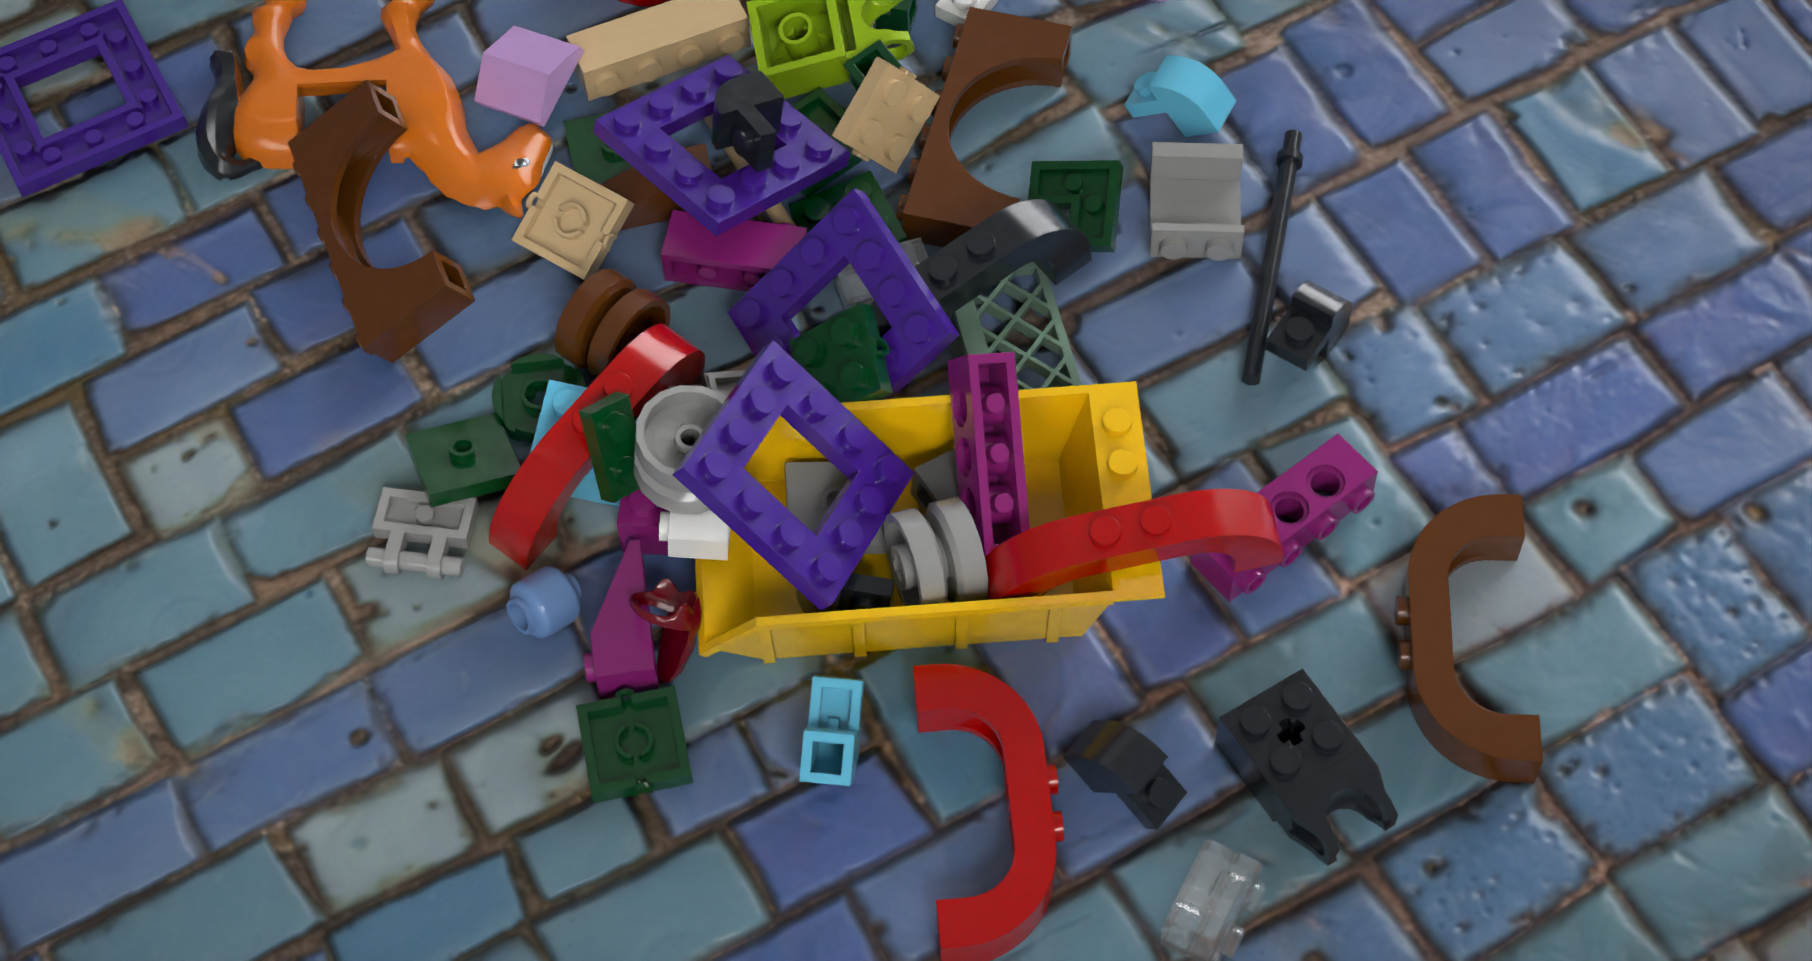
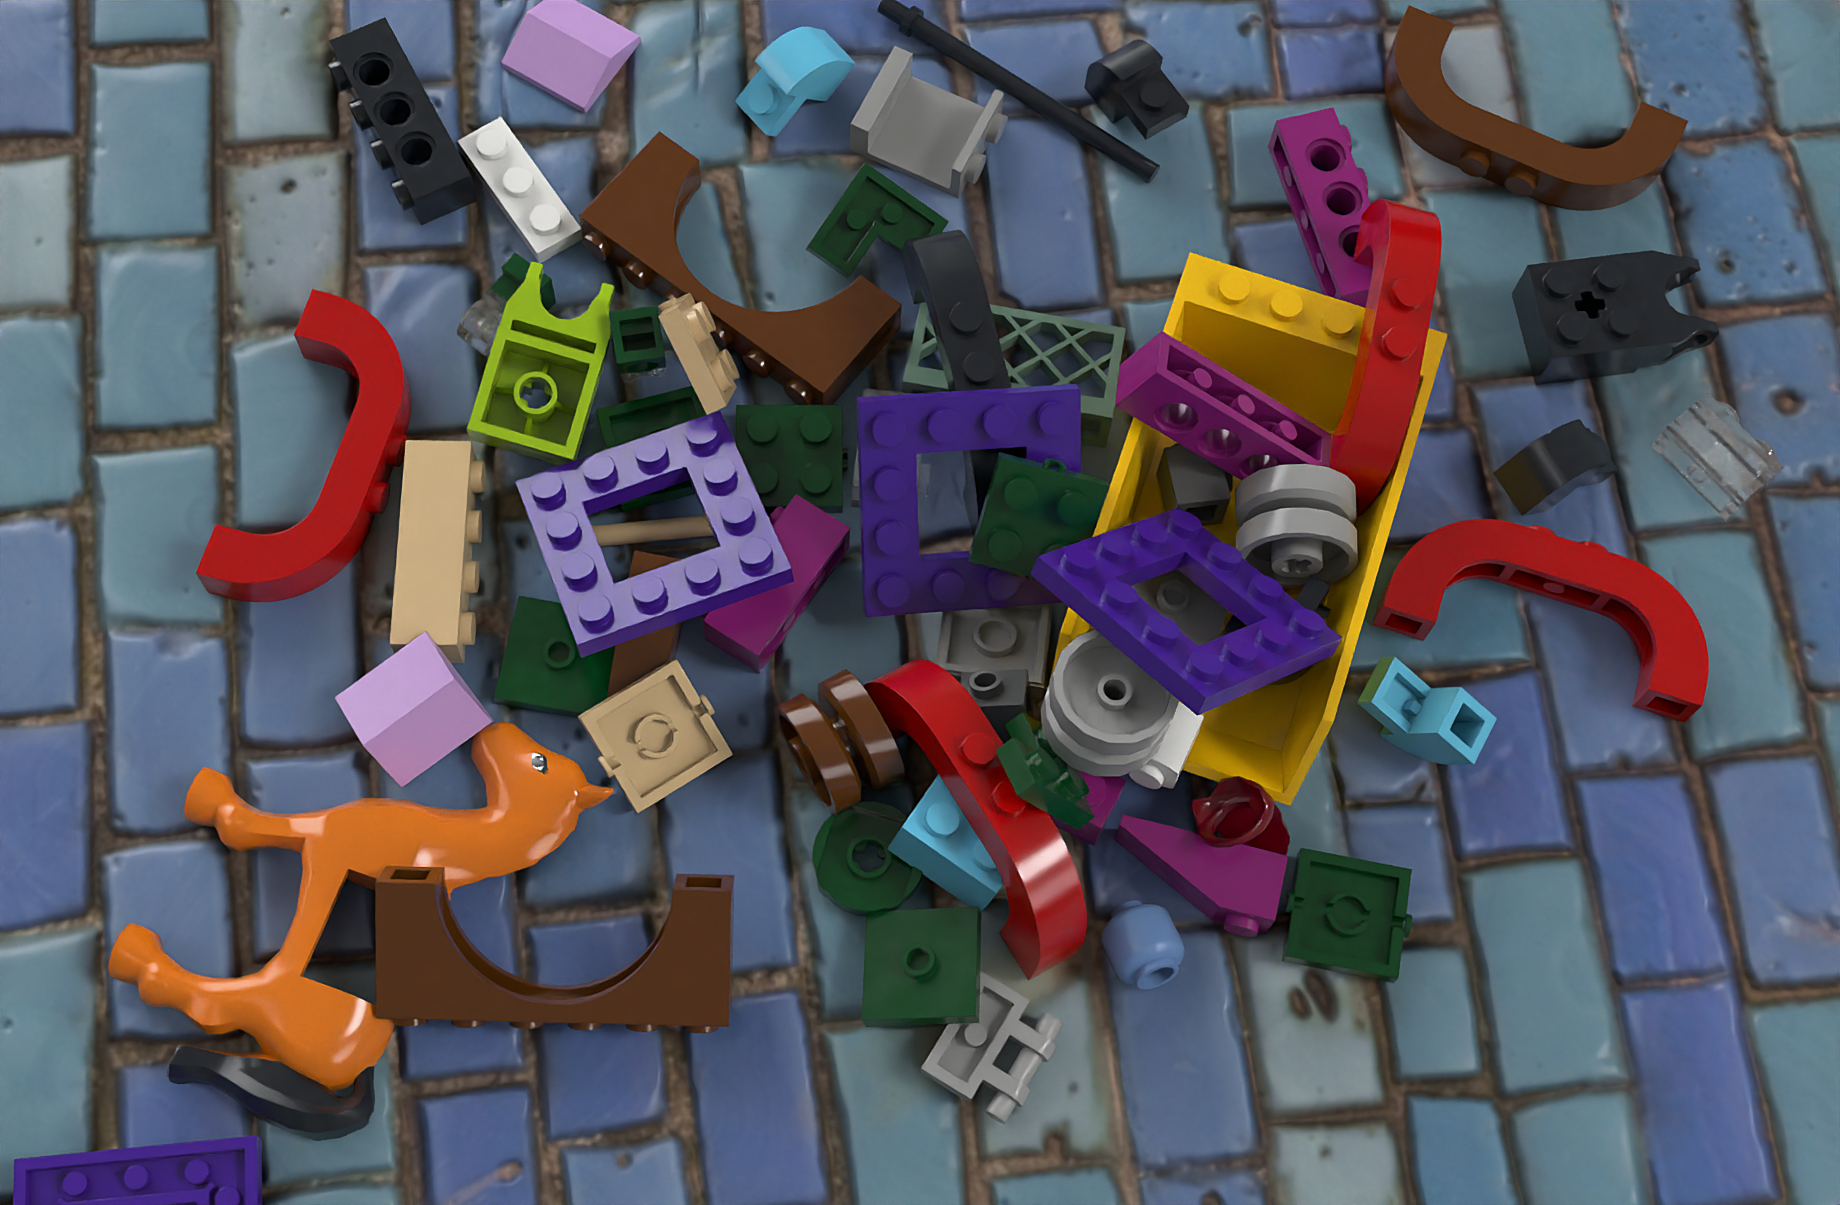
camera: 75 degrees left, 10 degrees up
black brick [711,71,784,172] -> none

